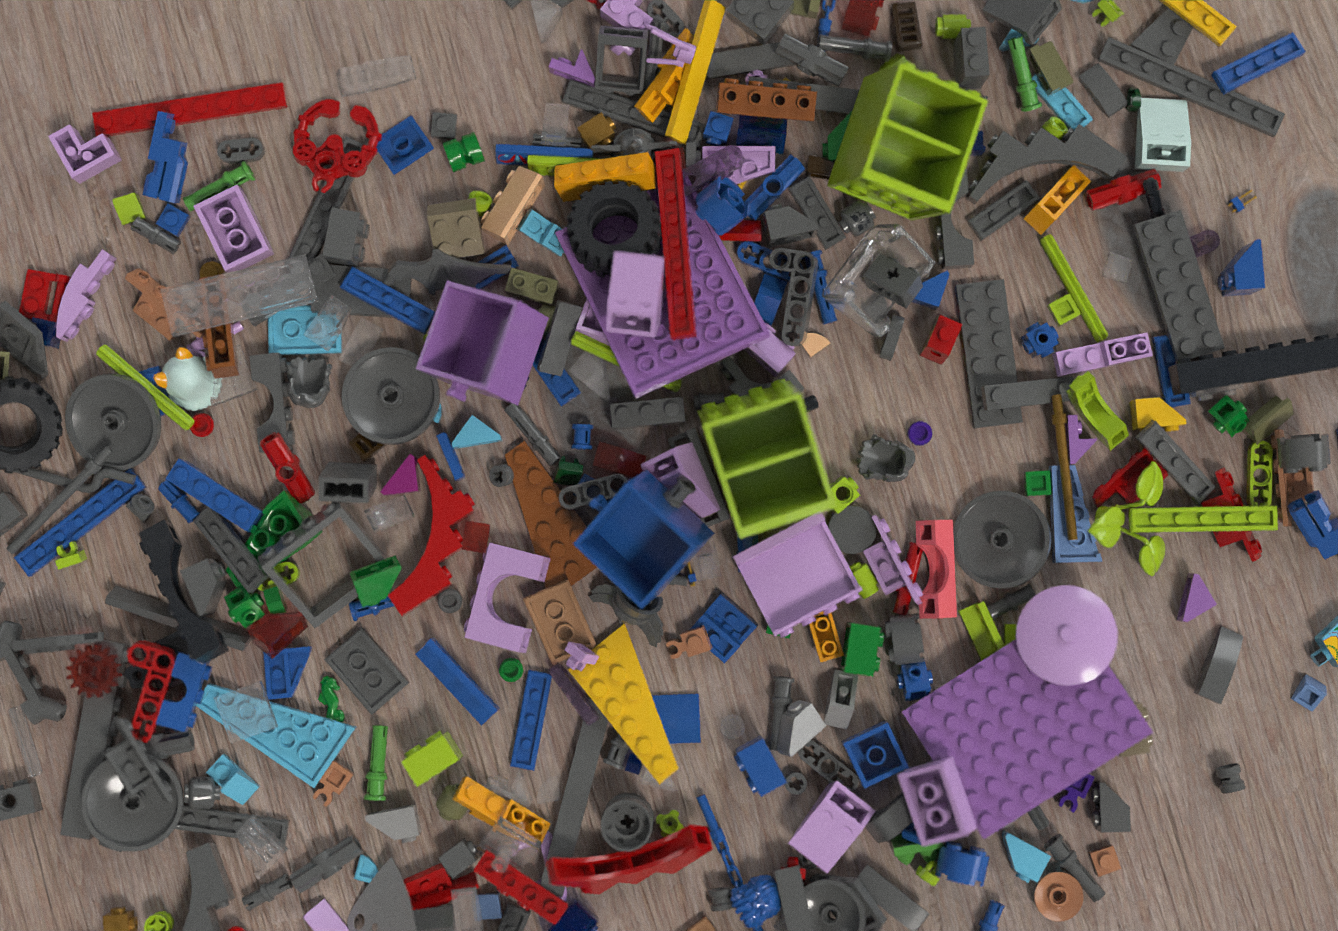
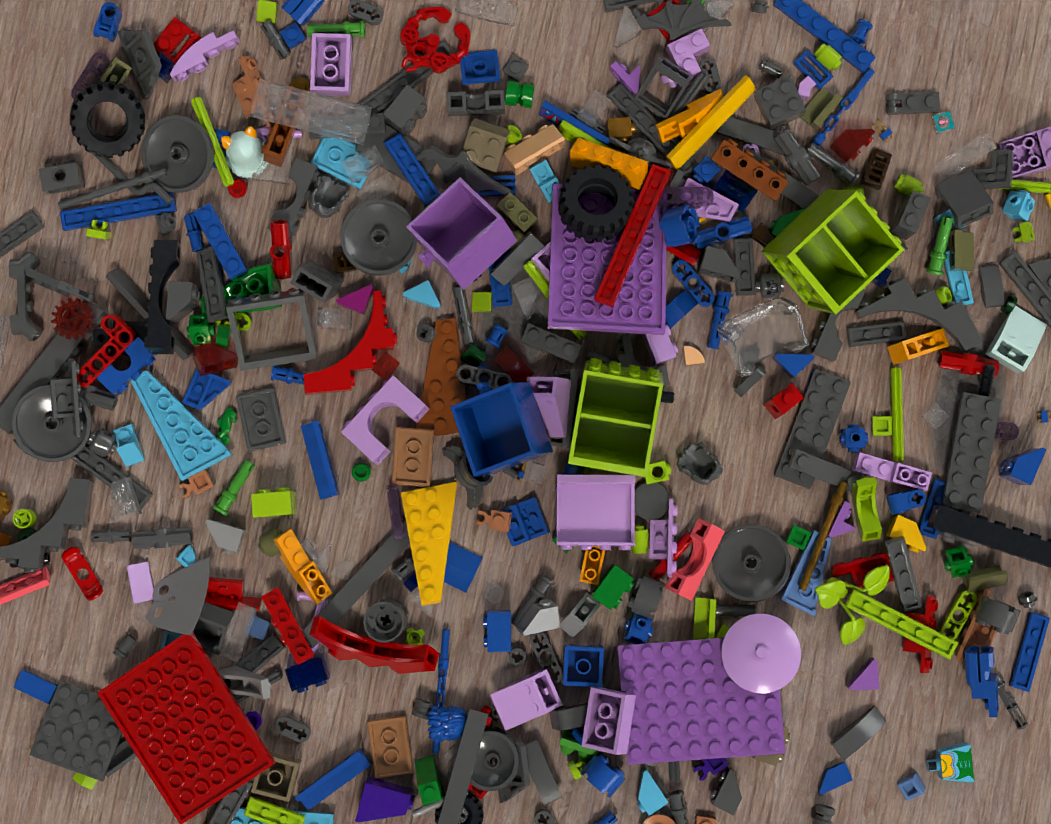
camera: 30 degrees right, 0 degrees up
clear tile [214,680,278,744] -> none
green slope [349,555,402,607] -> none
blue tile [436,432,466,481] -> none
dark grey tile [438,589,463,613] -> none
dark grey brick [438,838,479,878] -> none
clear tile [476,816,542,872] -> none
blue tile [510,670,553,771] -> none
lavender tile [565,642,599,671] -> none
lavender slope [606,251,664,337] -> none
lavender plant [644,23,696,68] -> none
dark grey bush [664,475,696,508] -> none
dark grey beam [769,248,818,346] -> none
dark grey brick [863,254,923,309] -> none
dark purple tile [907,421,932,446] -> none
none -> dark grey arch [446,90,505,116]
none -> lime slope [472,292,492,313]
none -> blue tile [818,761,853,795]
none -> blue piece [886,489,926,515]
none -> dark grey plate [1018,592,1038,608]

